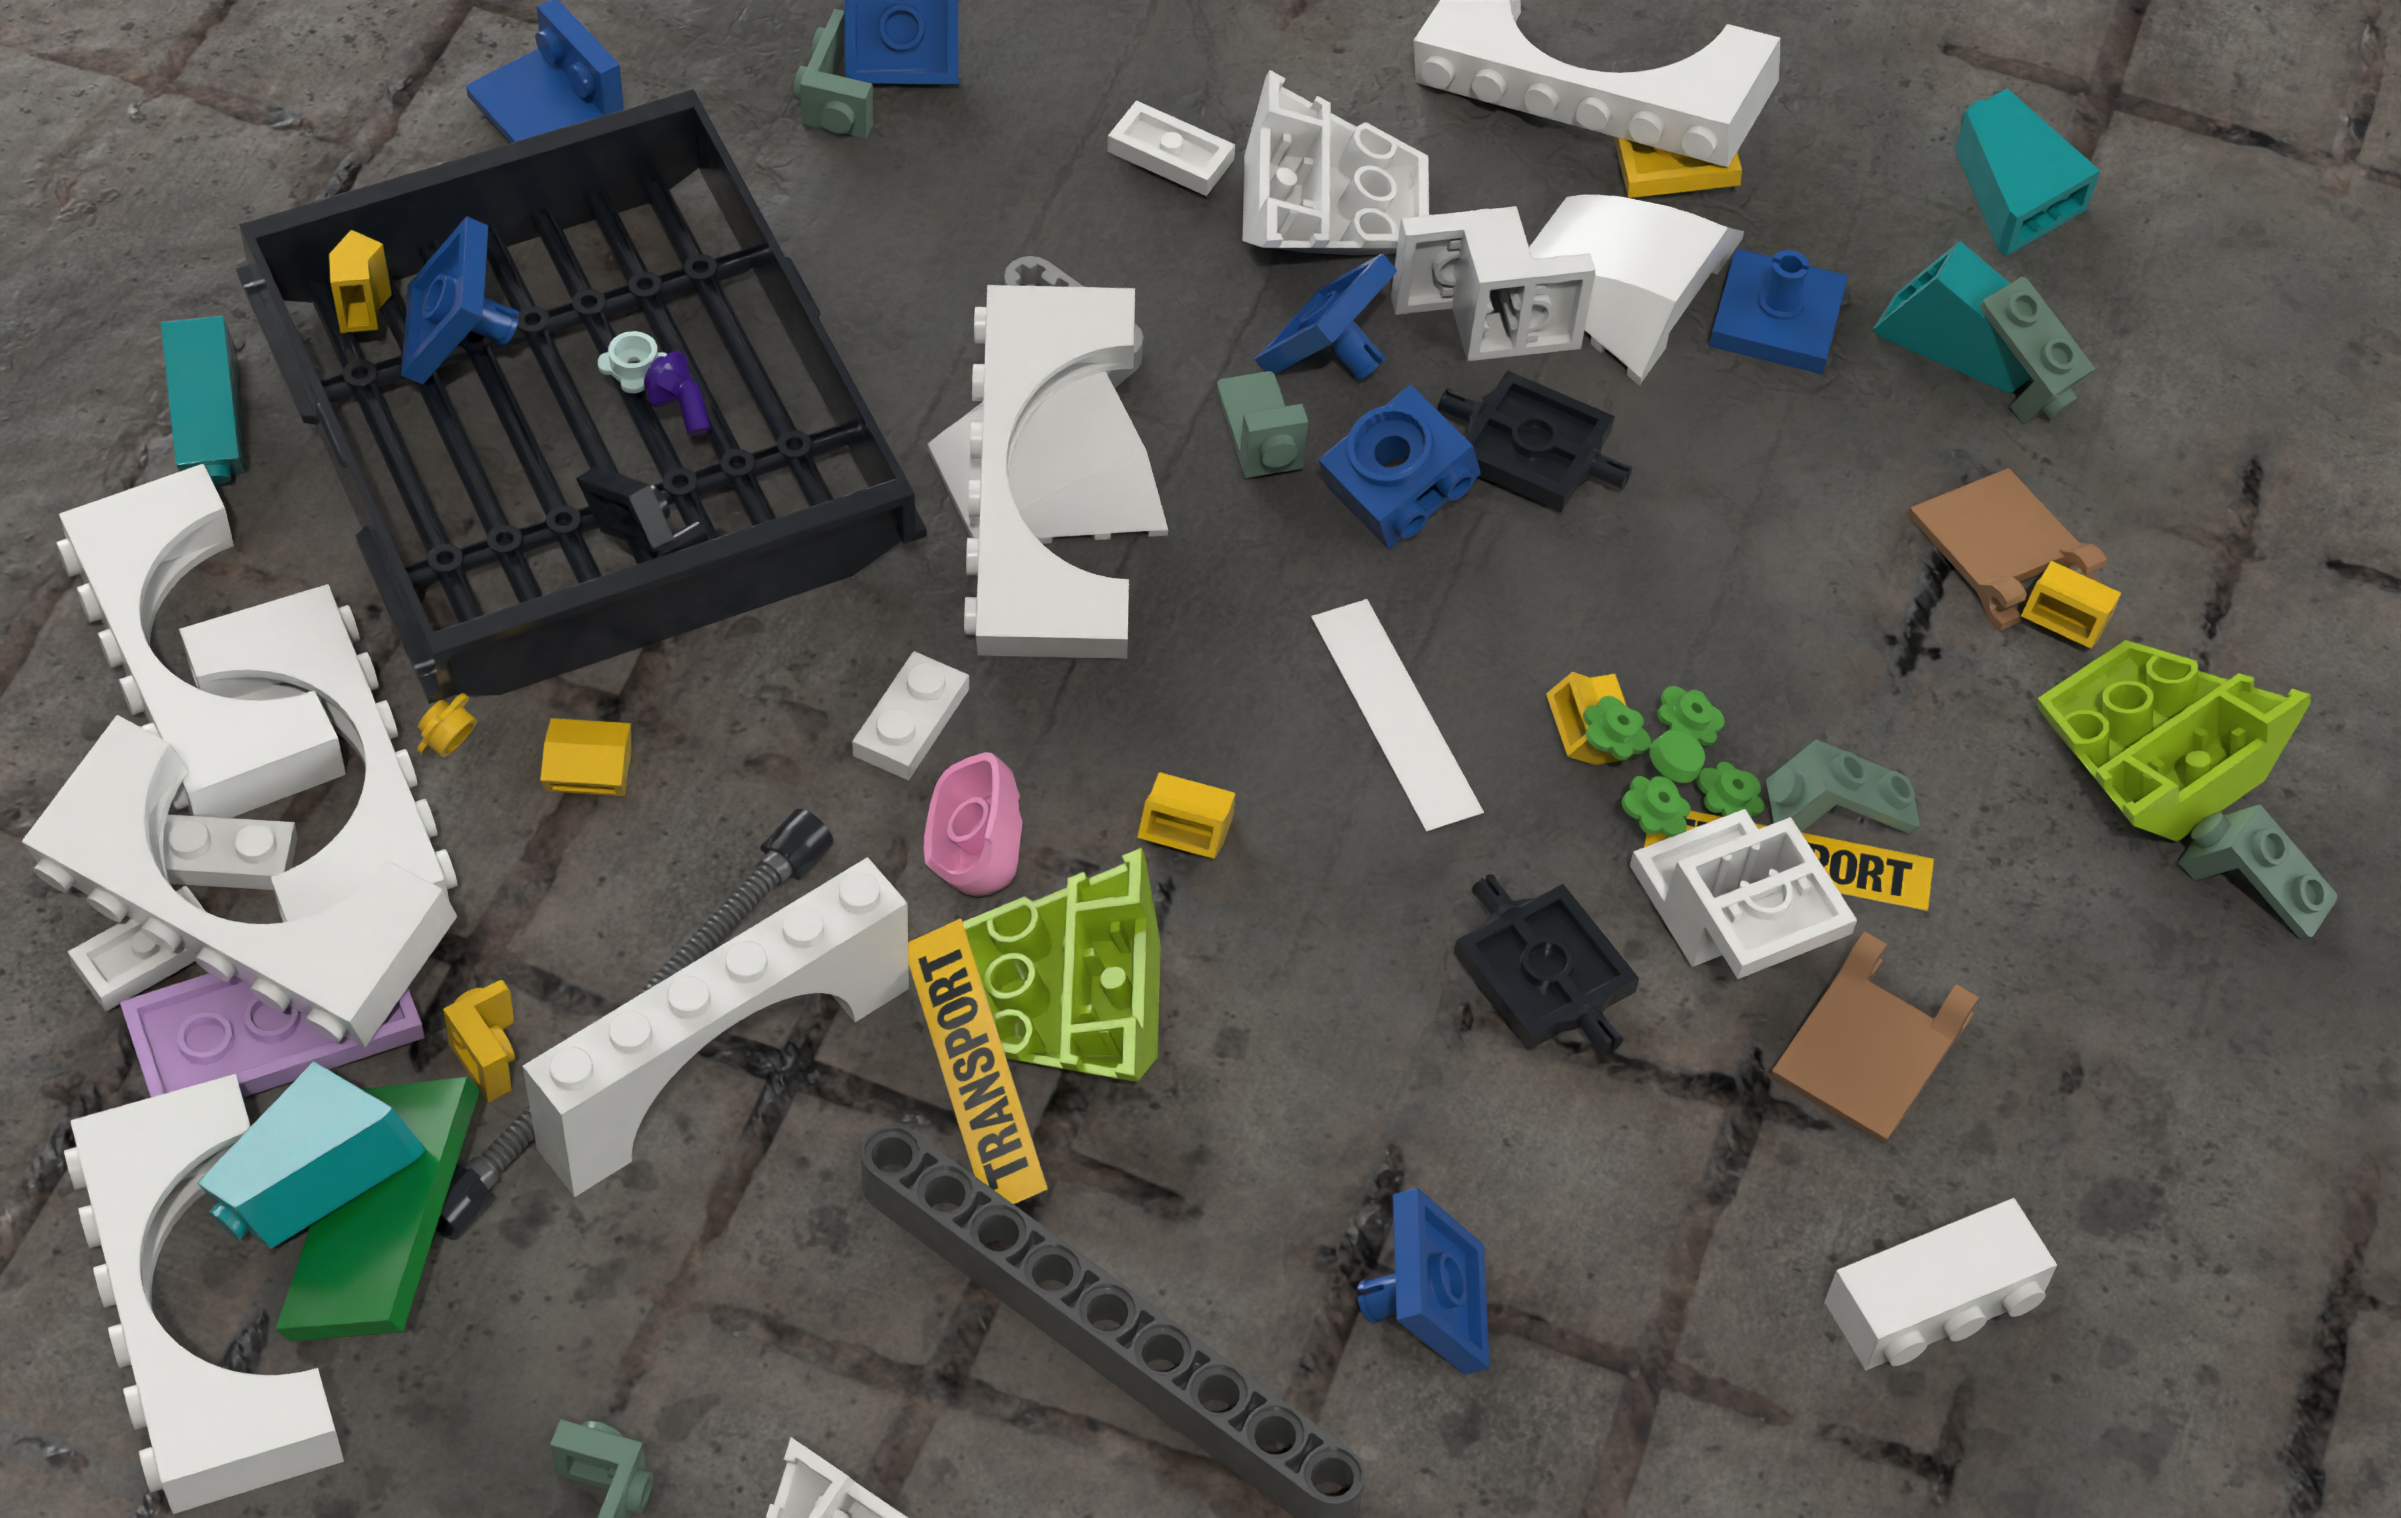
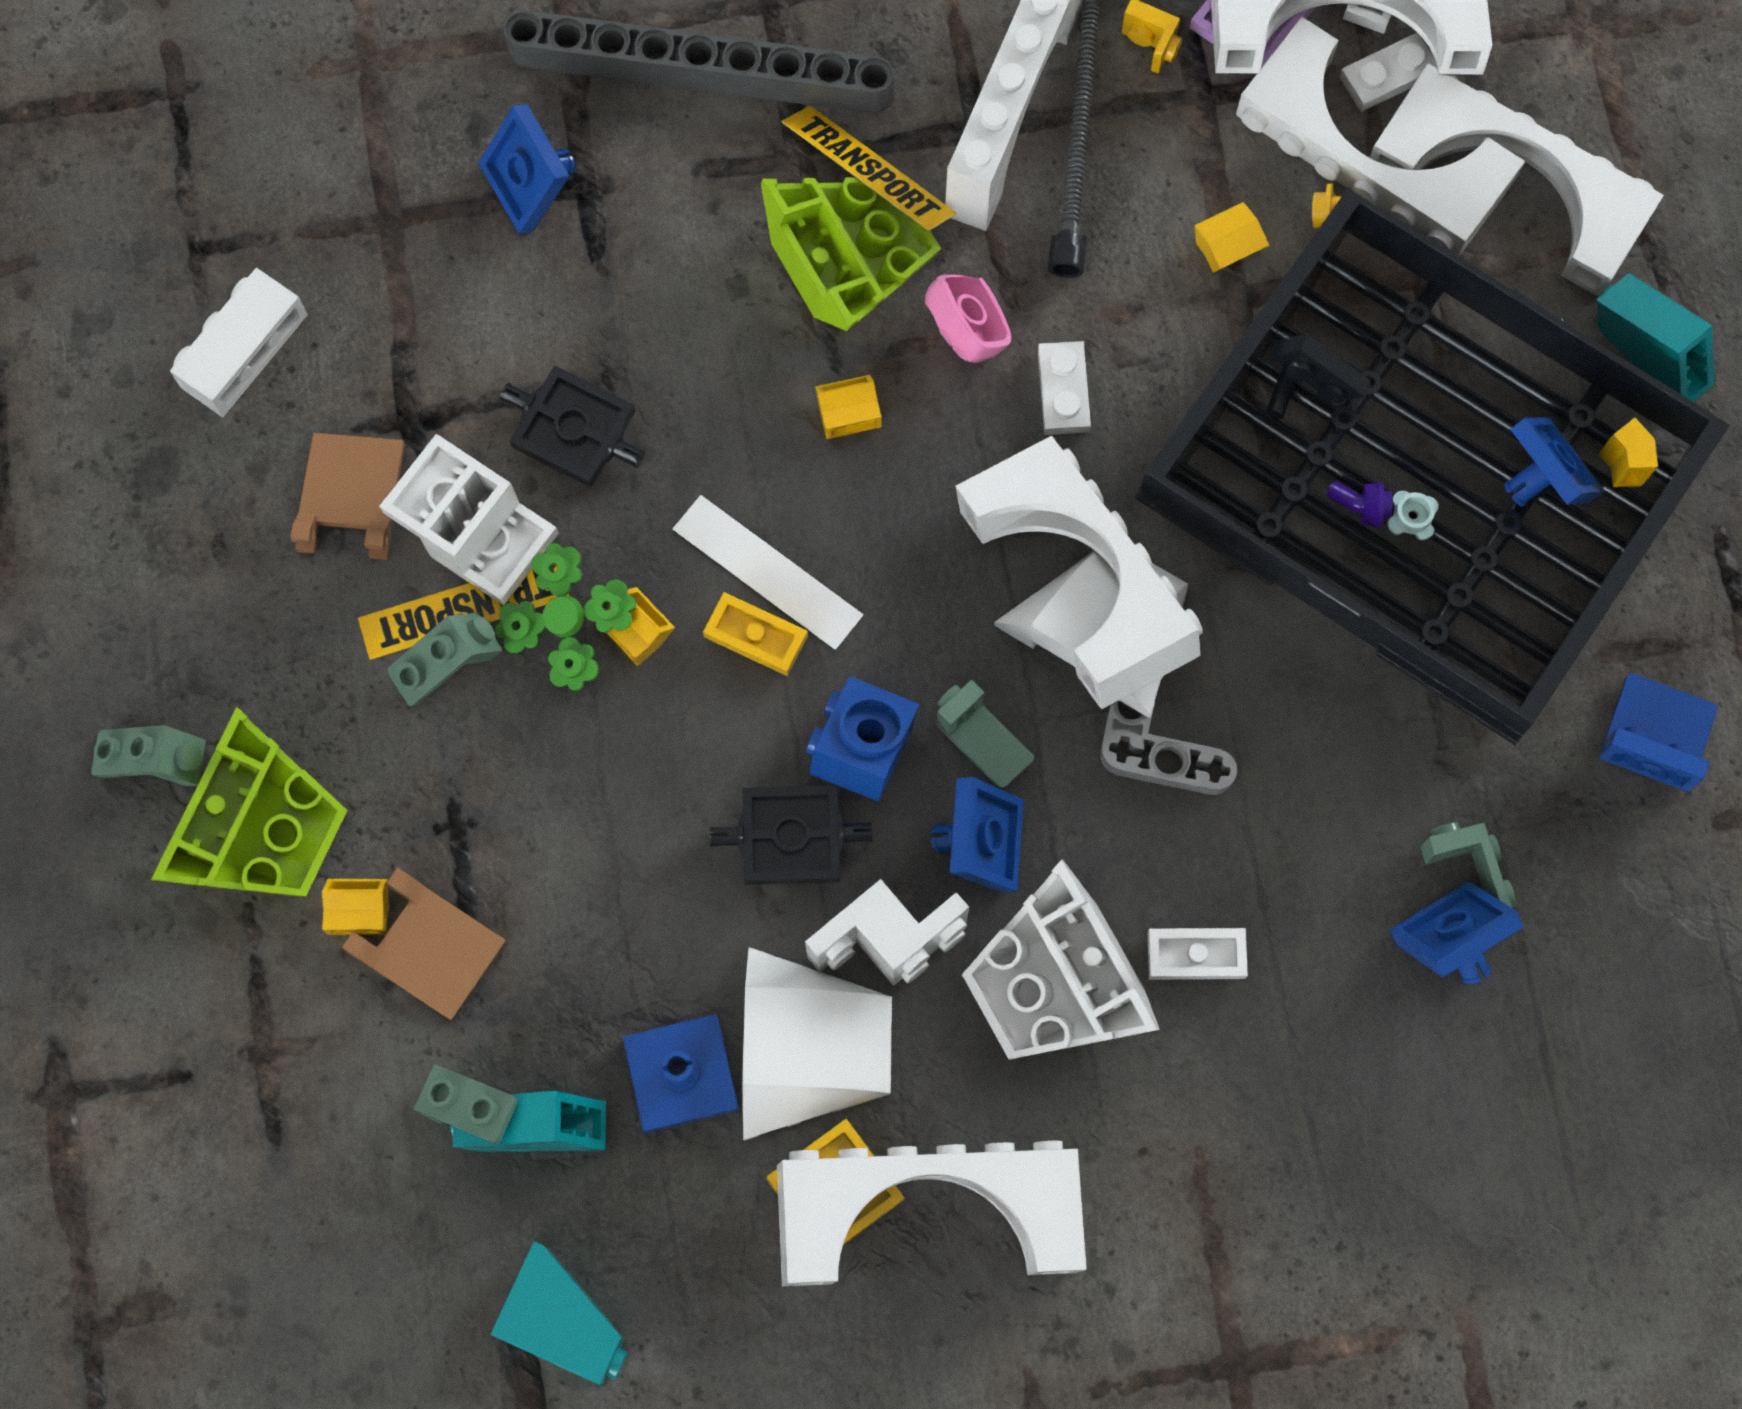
camera: 155 degrees right, 20 degrees up
none -> yellow plate [703,592,808,676]

